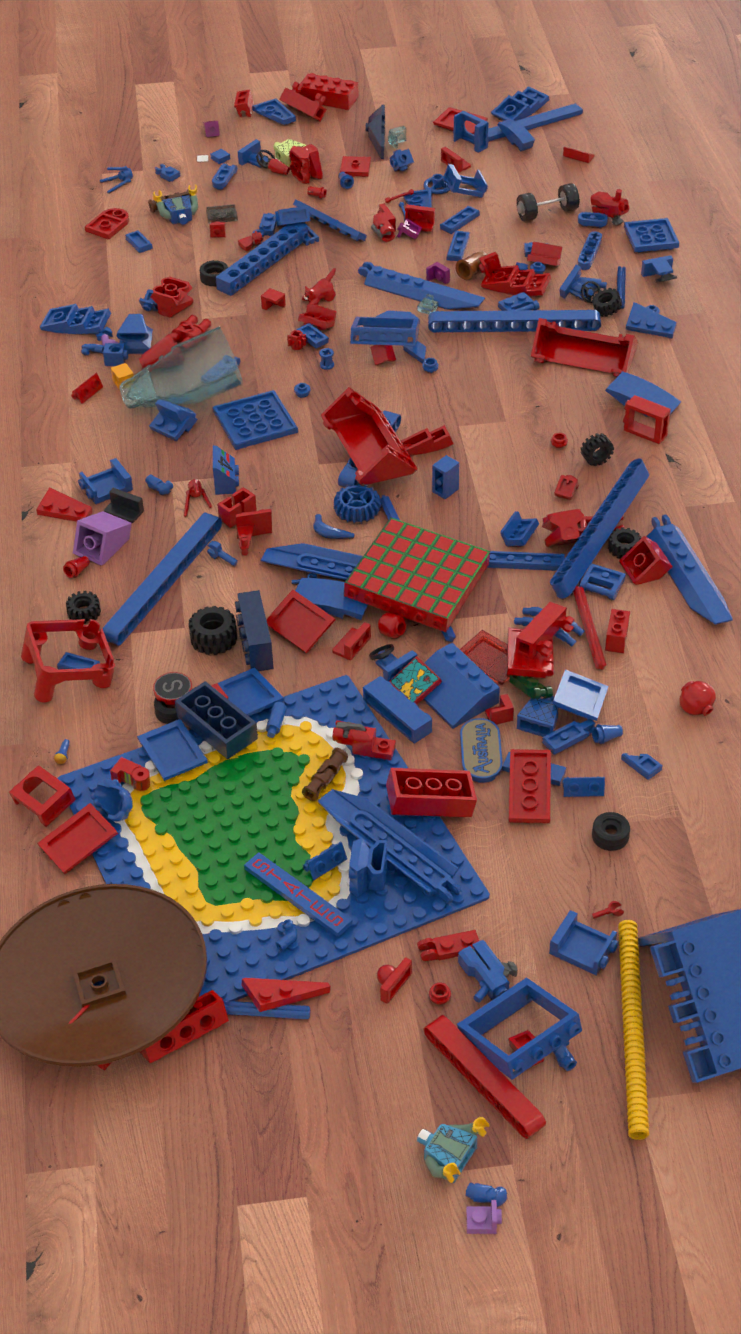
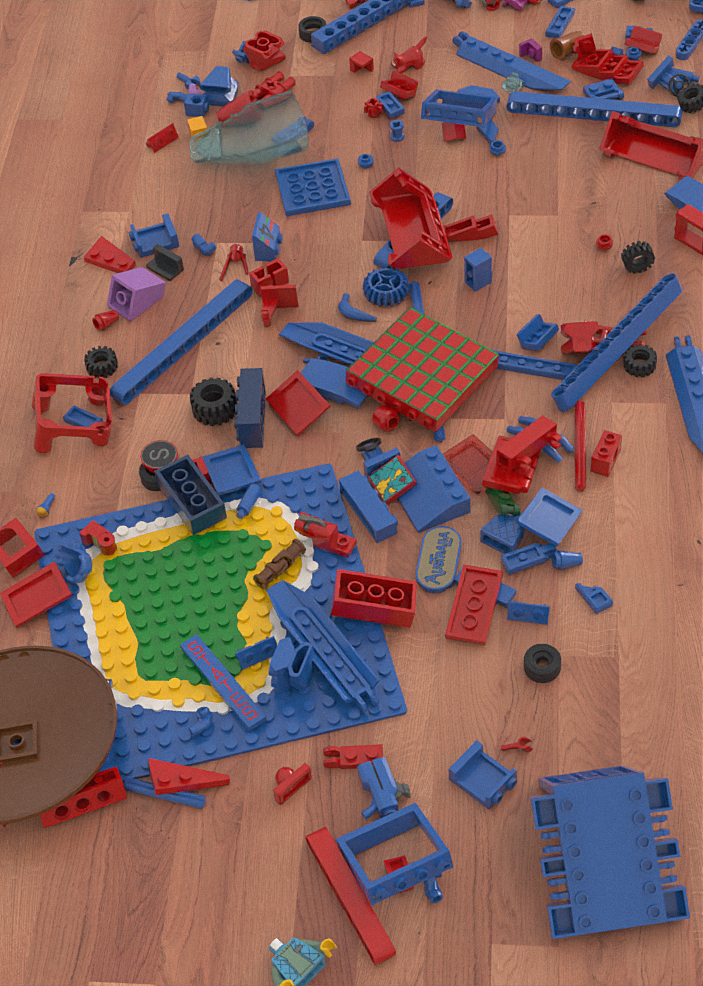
camera: 15 degrees right, 5 degrees up
blue slope [40,304,111,334] -> none
blue piece [137,719,208,781] -> none
blue piece [149,400,198,441] -> none
blue bar [207,541,238,566] -> none
red panel [332,622,371,661] -> none
red plate [429,982,451,1004] -> none
red panel [485,694,514,725] -> none
red bracket [554,475,579,500] -> none
blue plate [579,563,626,600] -> none
yellow piece [618,920,649,1140] -> none
red slope [619,536,673,585] -> none
red plant [679,681,716,716] -> none

